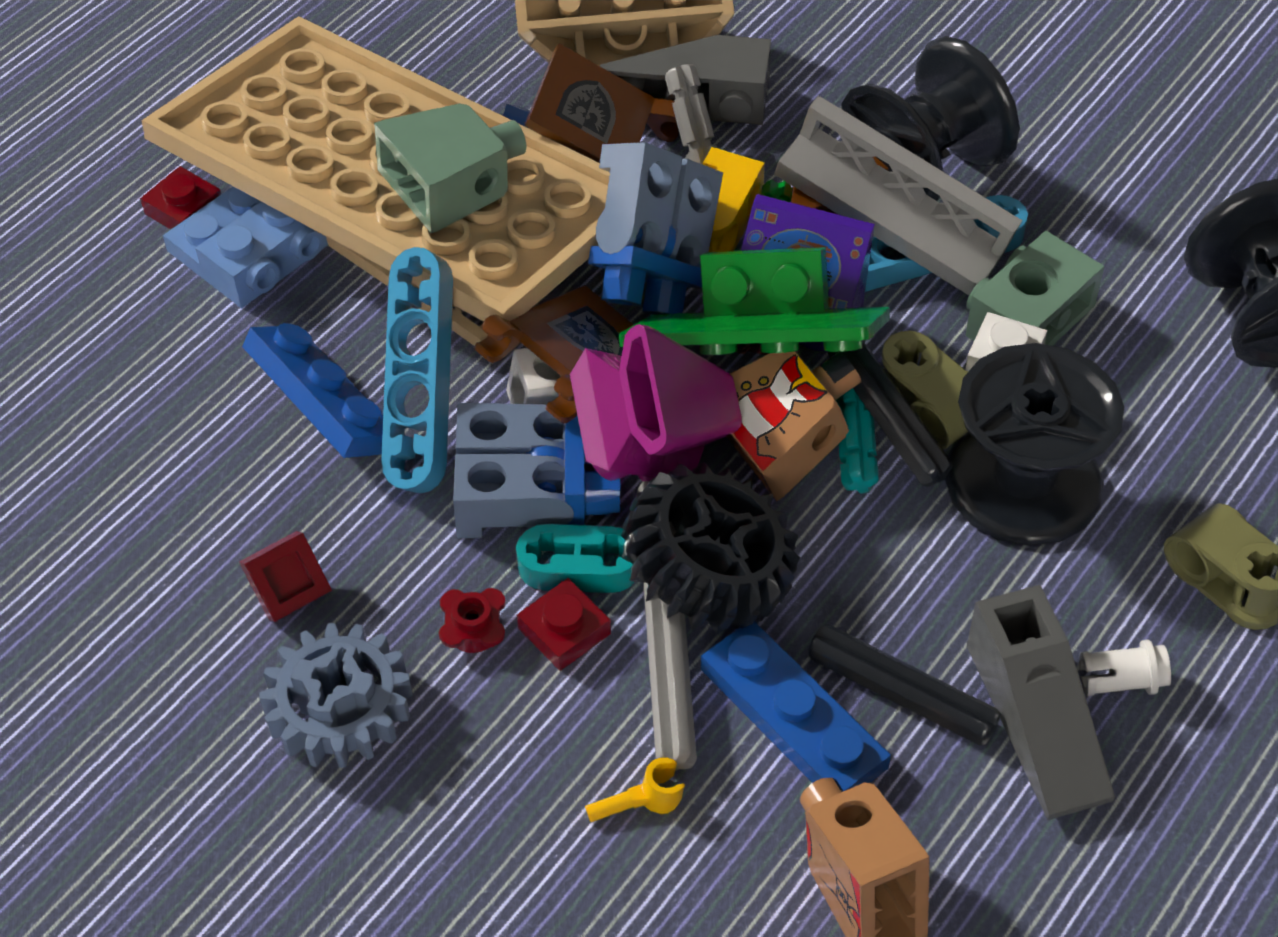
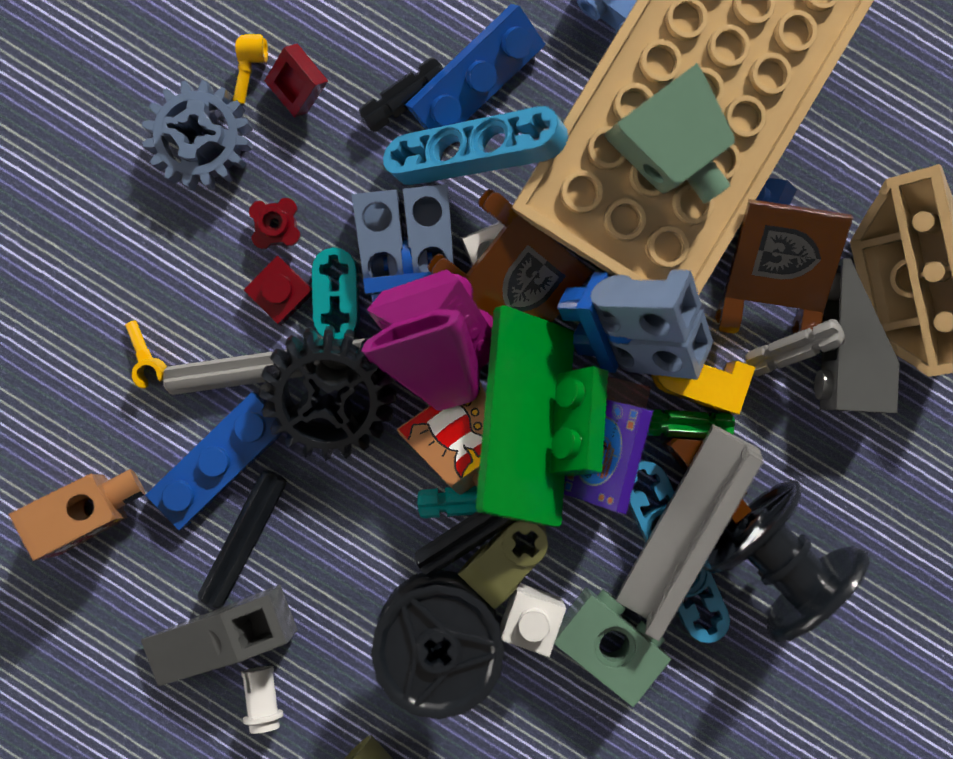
camera: 90 degrees right, 35 degrees up
none -> yellow hand [233,34,268,104]
none -> black axle [359,57,443,132]

